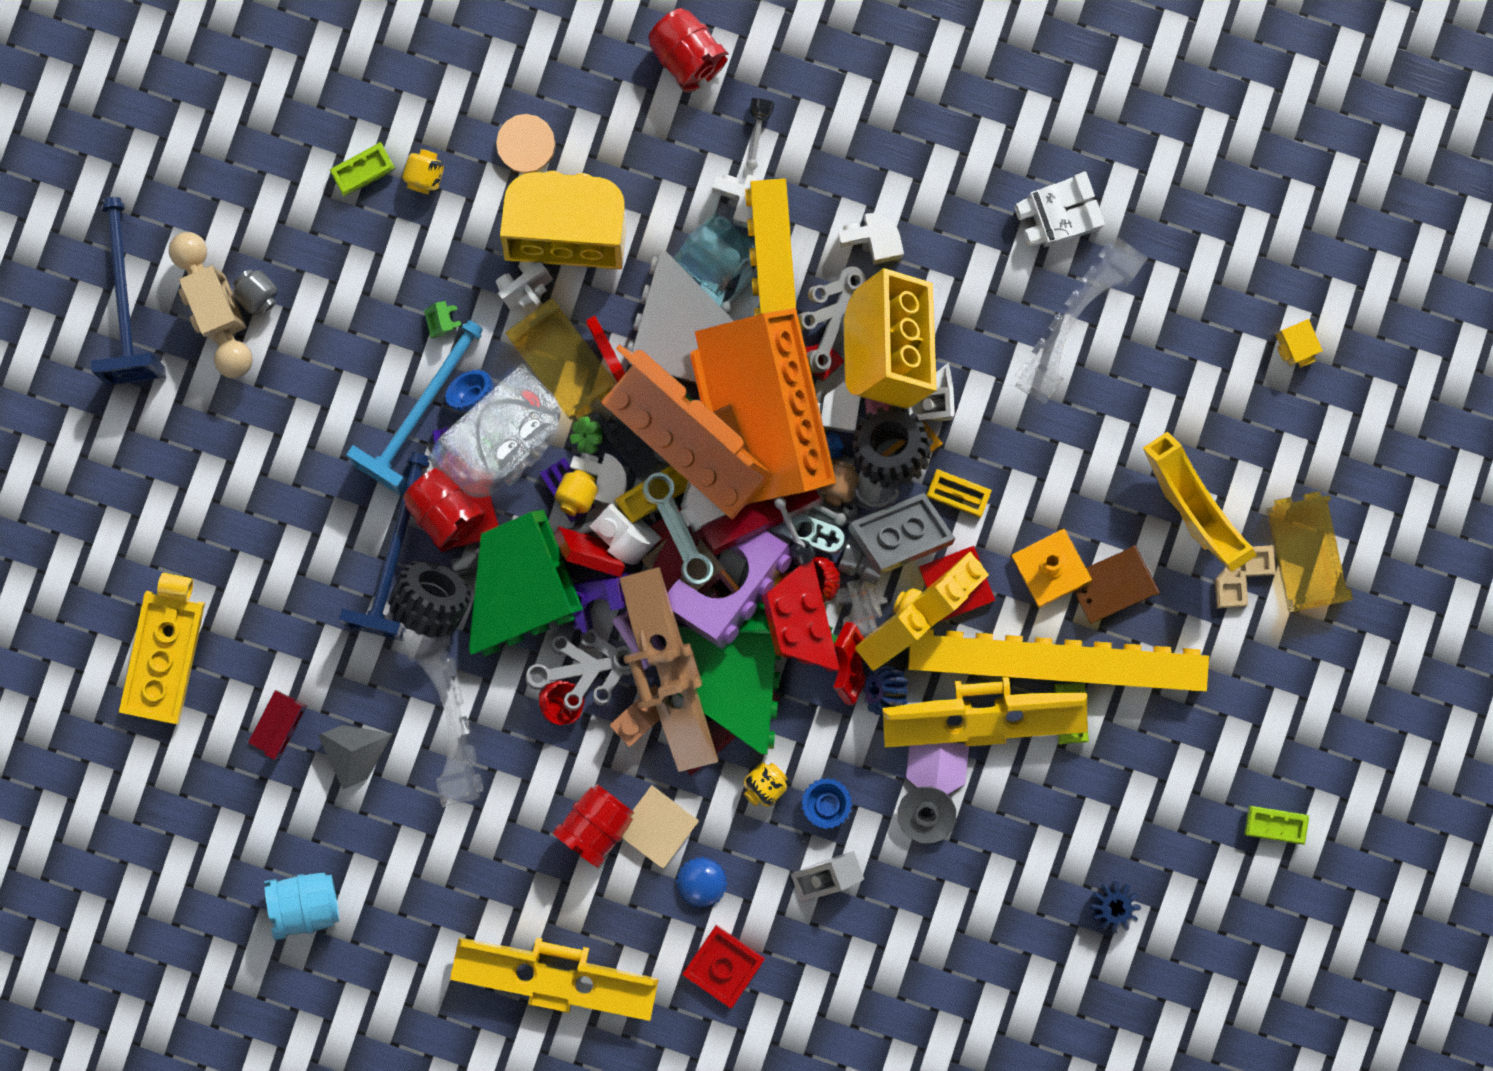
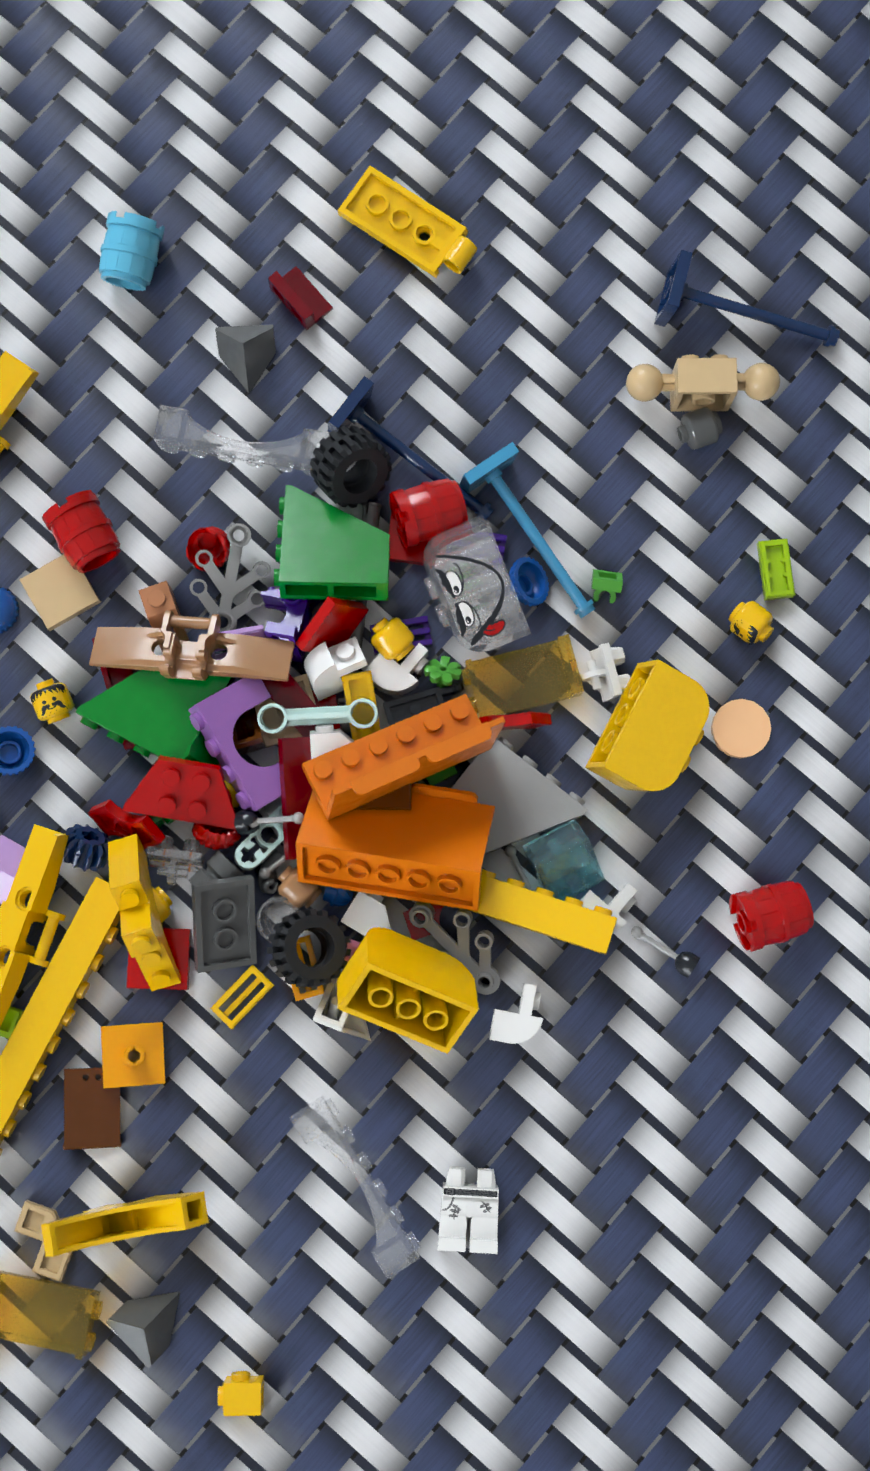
camera: 110 degrees right, 5 degrees down
none -> dark grey slope [106,1291,180,1368]

